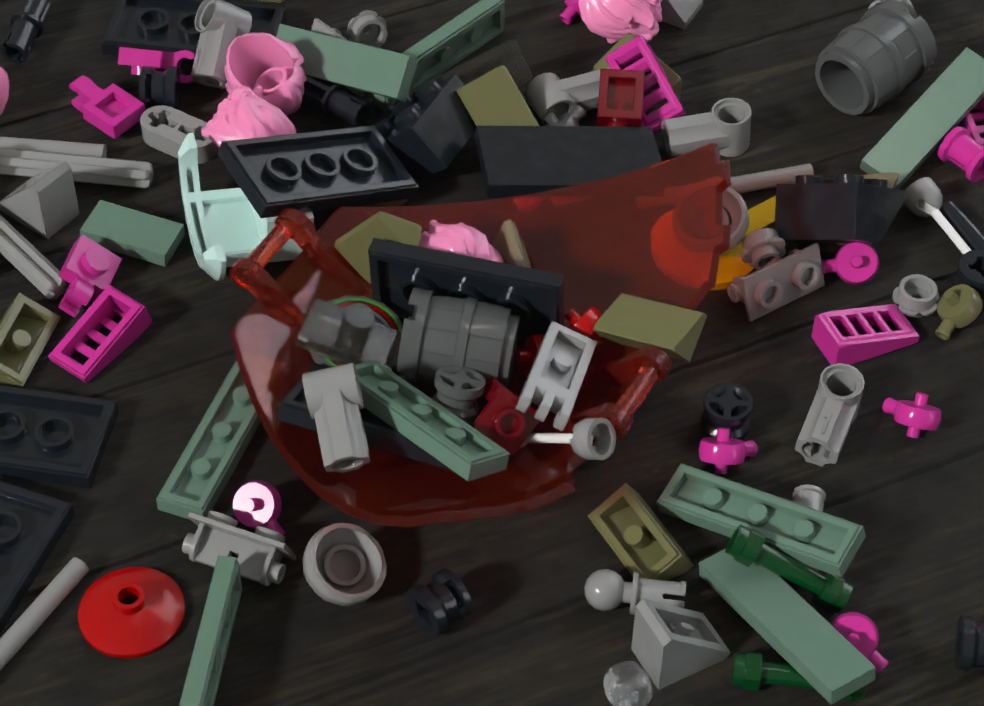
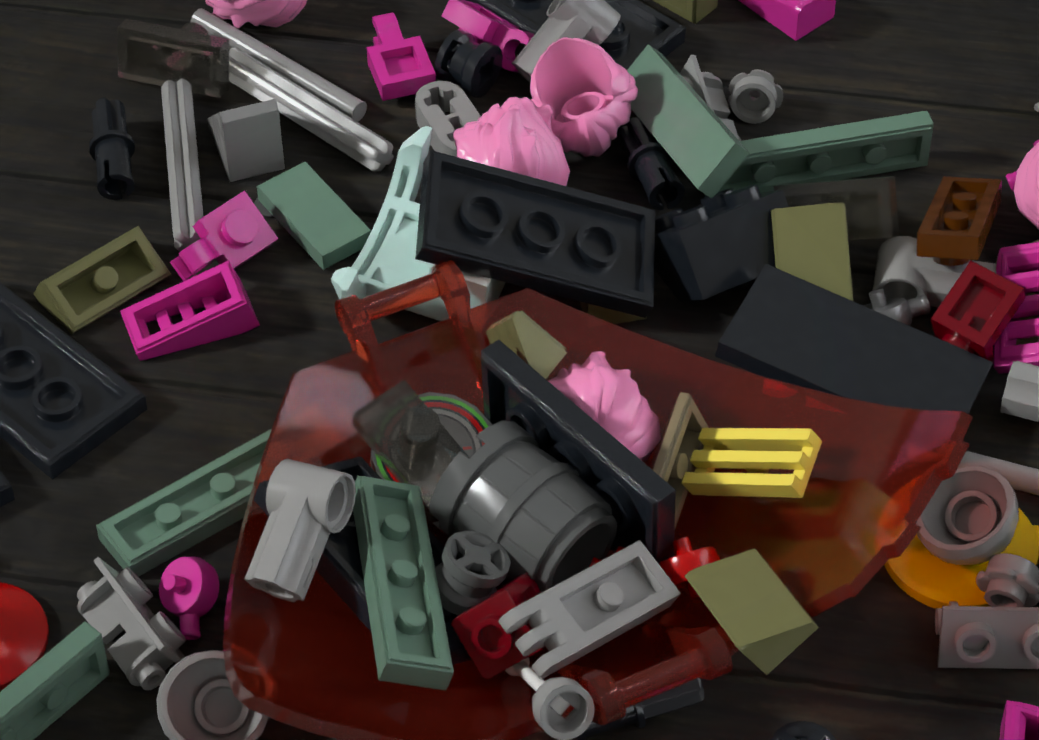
camera: 35 degrees right, 0 degrees up
none -> light yellow tile [681,428,822,498]
none -> reddish brown plate [917,176,1002,266]

